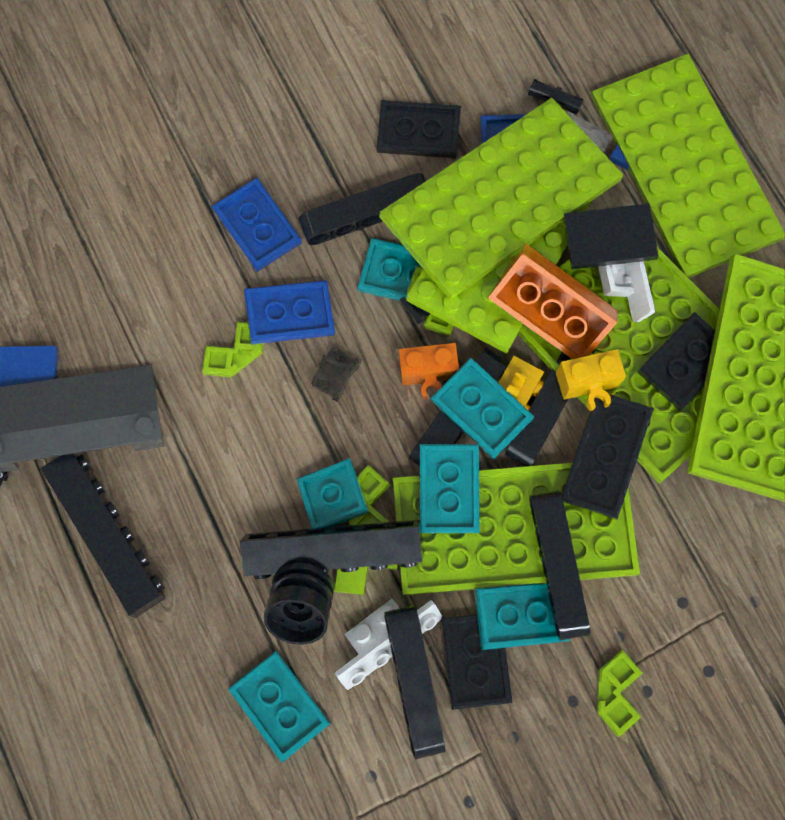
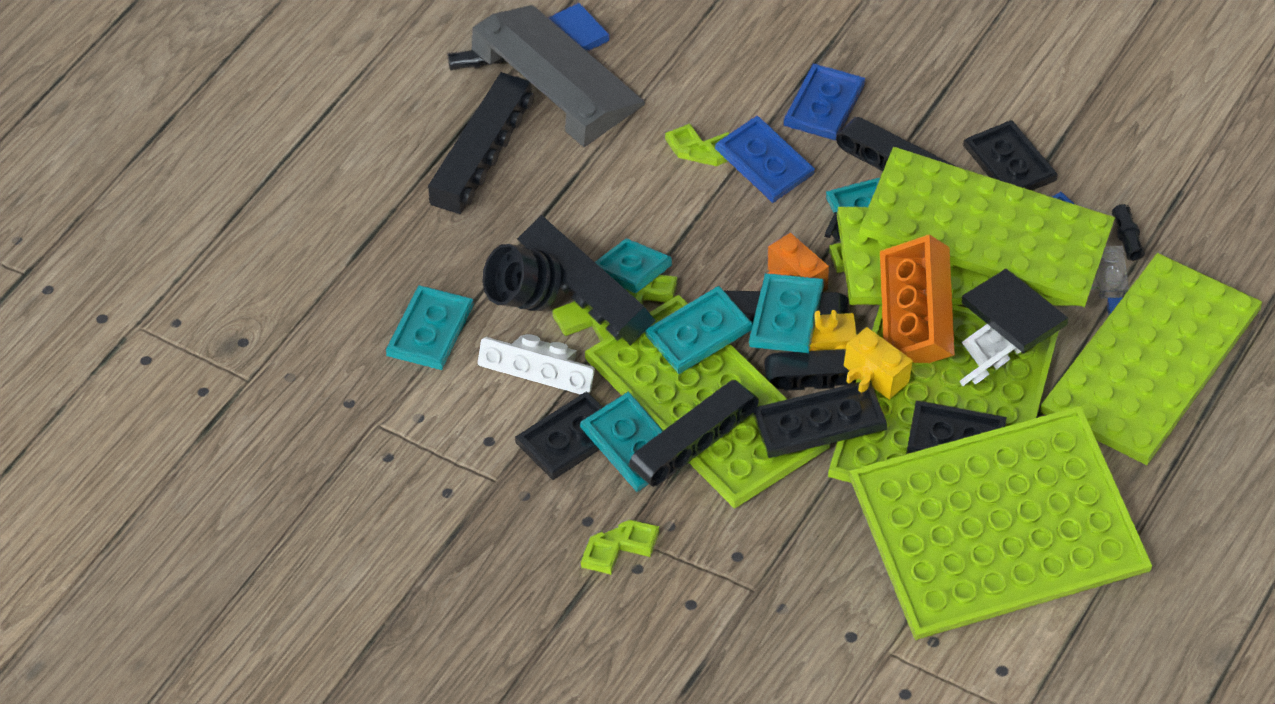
camera: 55 degrees right, 25 degrees down
clear smoke piece [311,347,362,402] -> none
black beam [384,605,446,760] -> none

